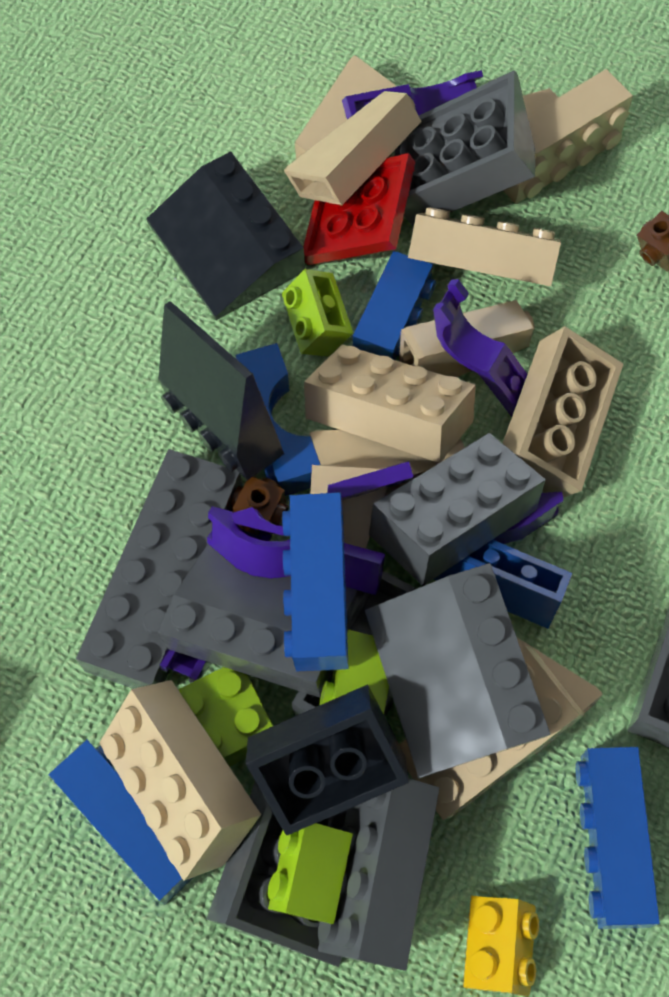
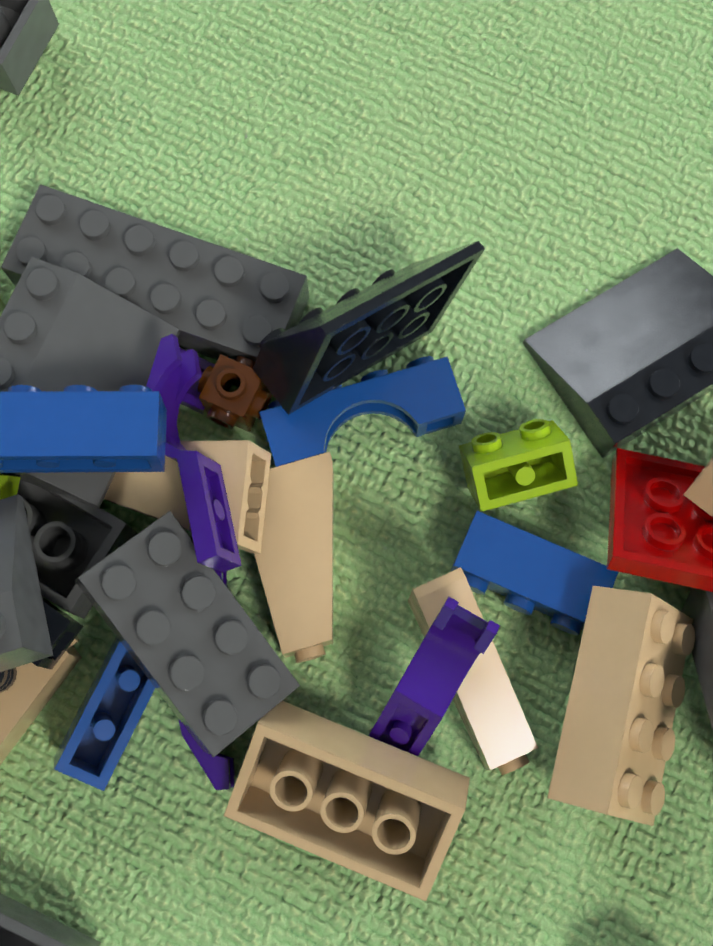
camera: 90 degrees right, 10 degrees up
dark purple piece [207,506,385,595] -> none
tan brick [304,345,476,463] -> none

